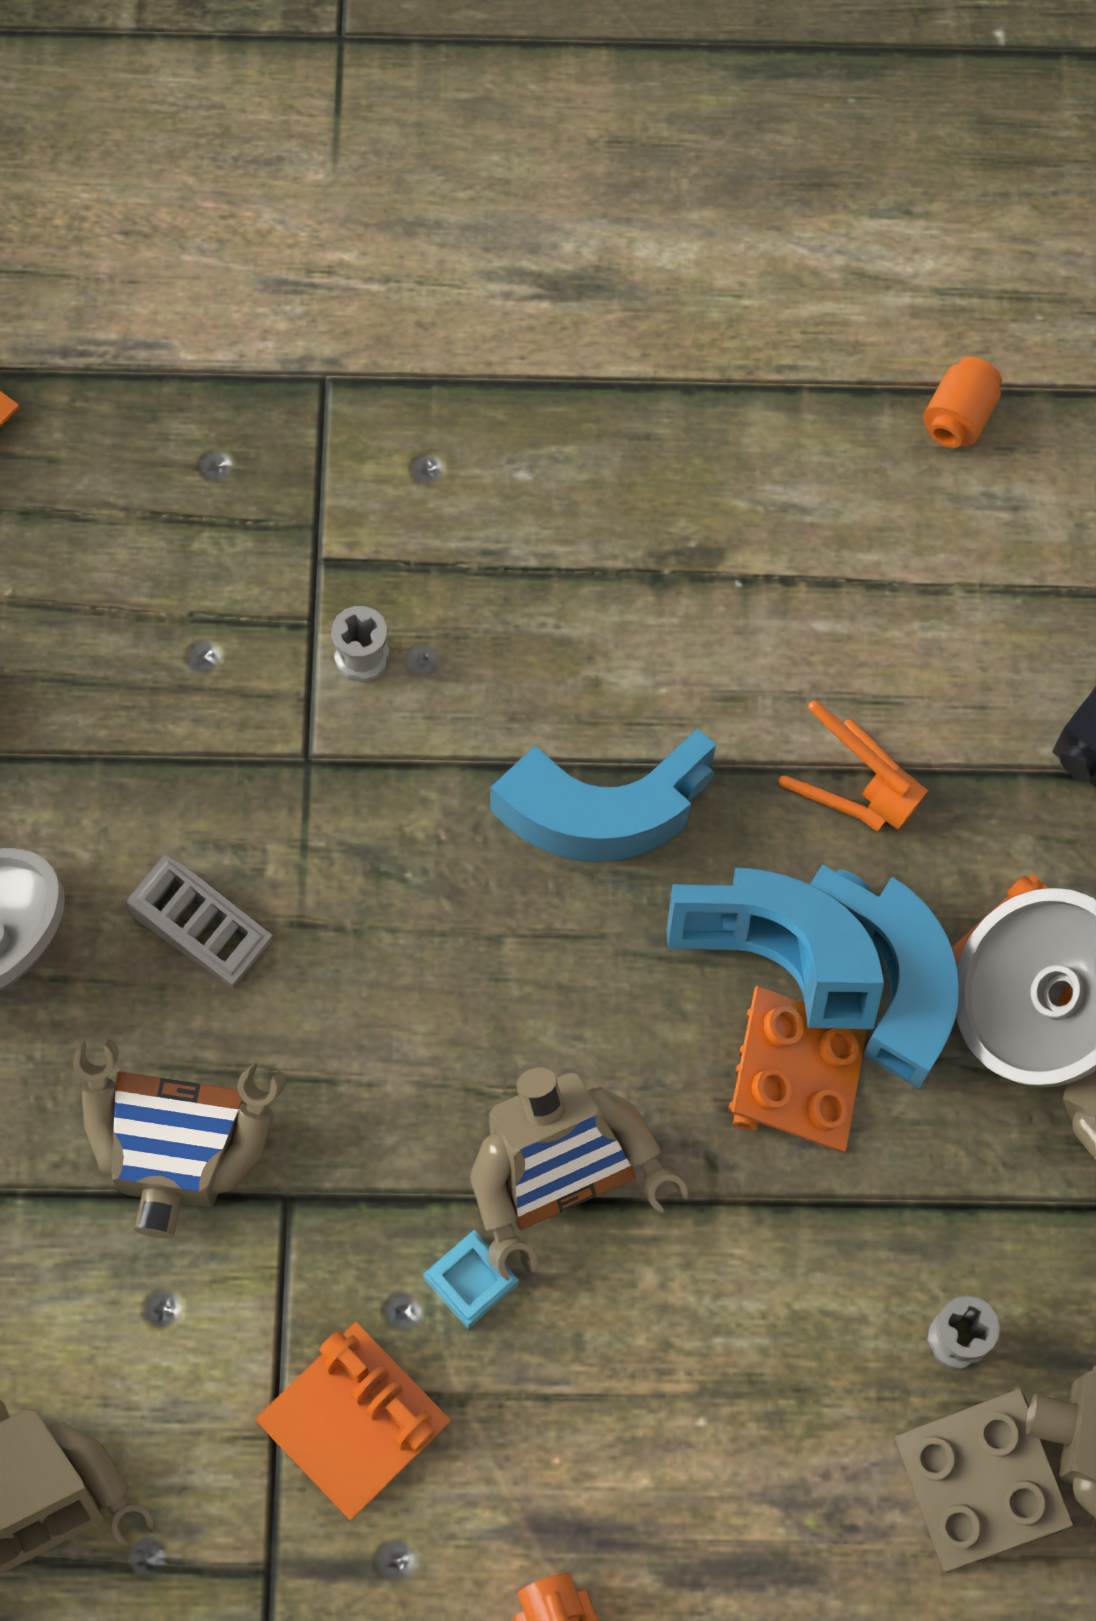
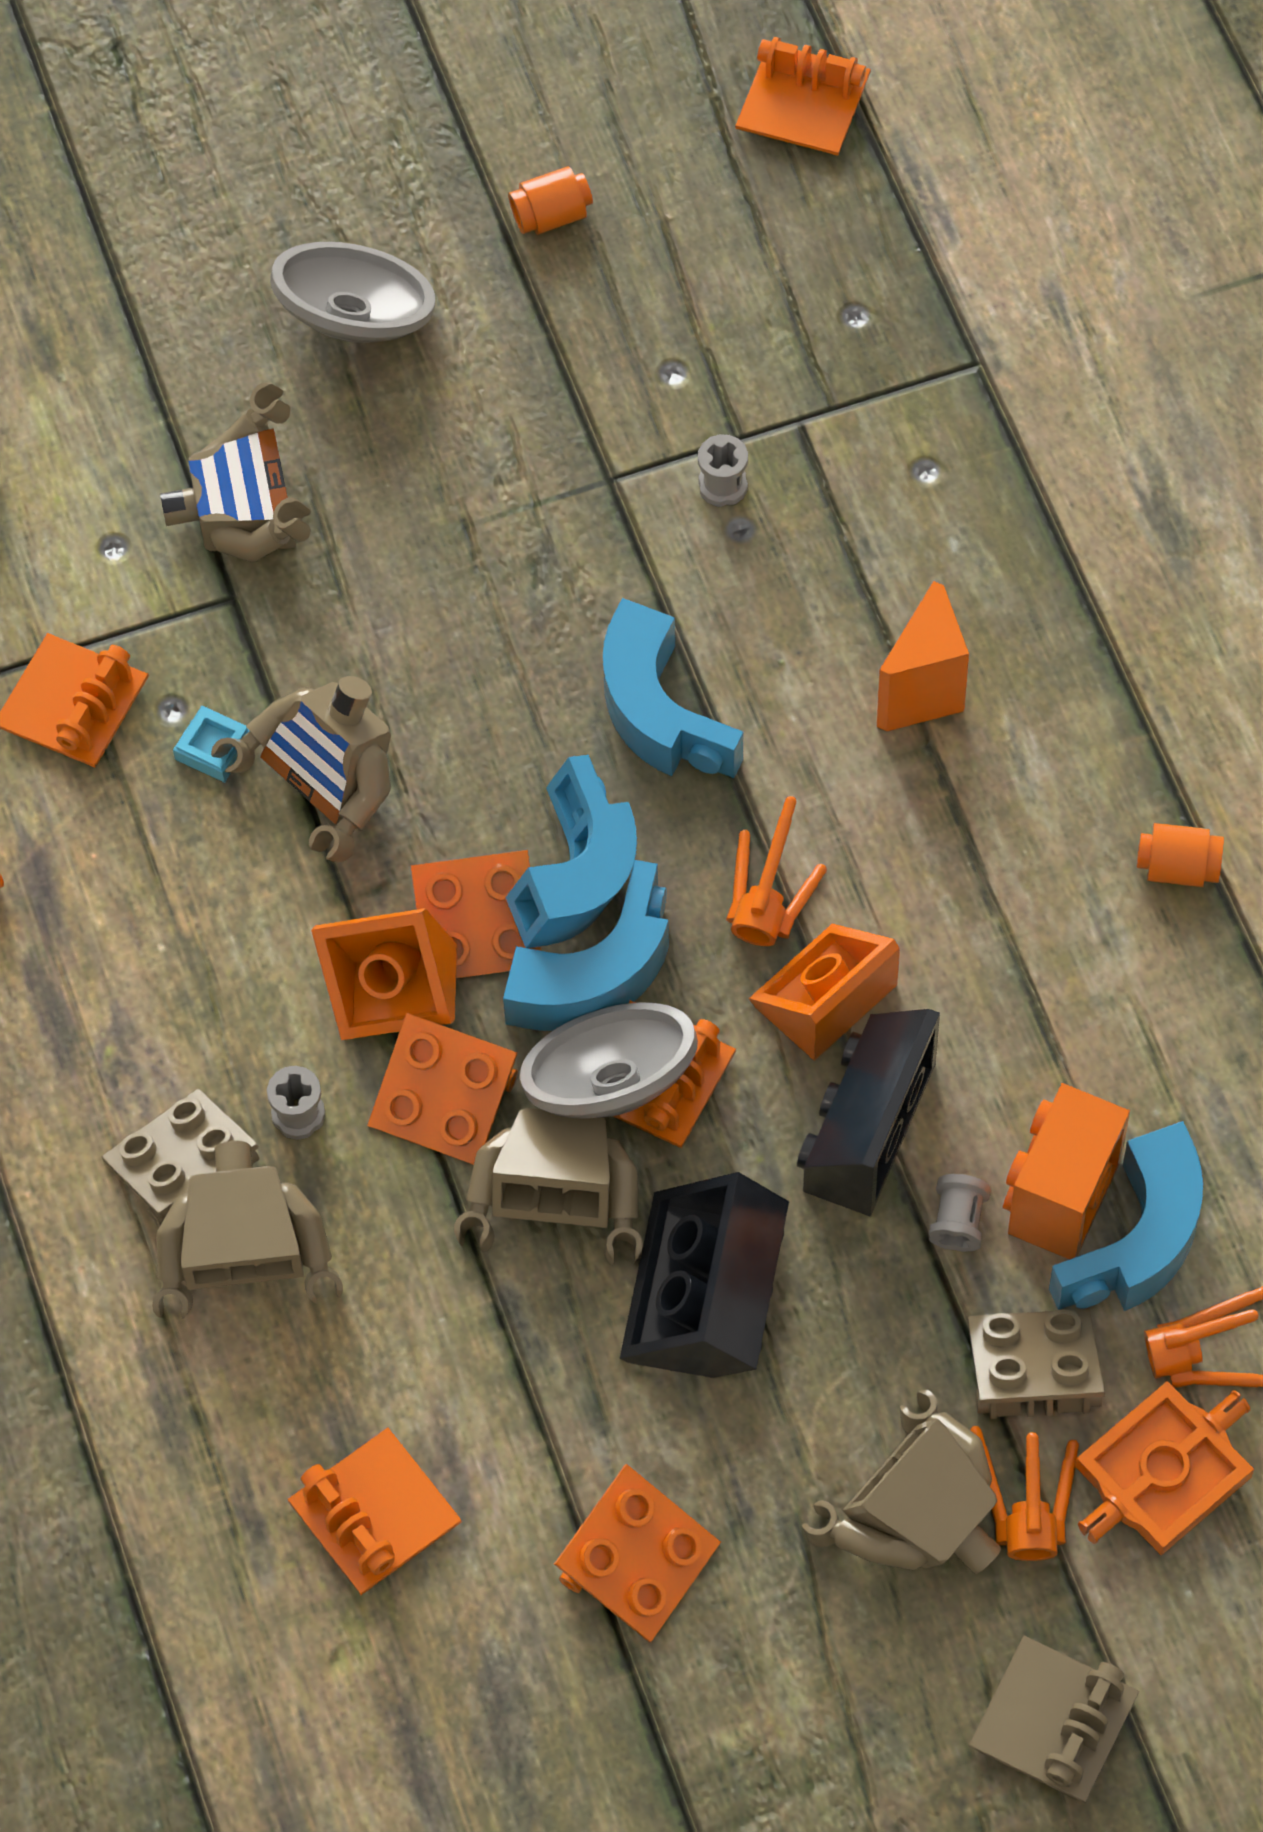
camera: 75 degrees right, 5 degrees down
light grey slope [127,854,273,989] -> none
none -> orange slope [311,908,457,1040]
none -> orange hinge [367,1013,518,1165]
none -> orange slope [749,924,900,1061]
none -> orange slope [876,581,969,732]

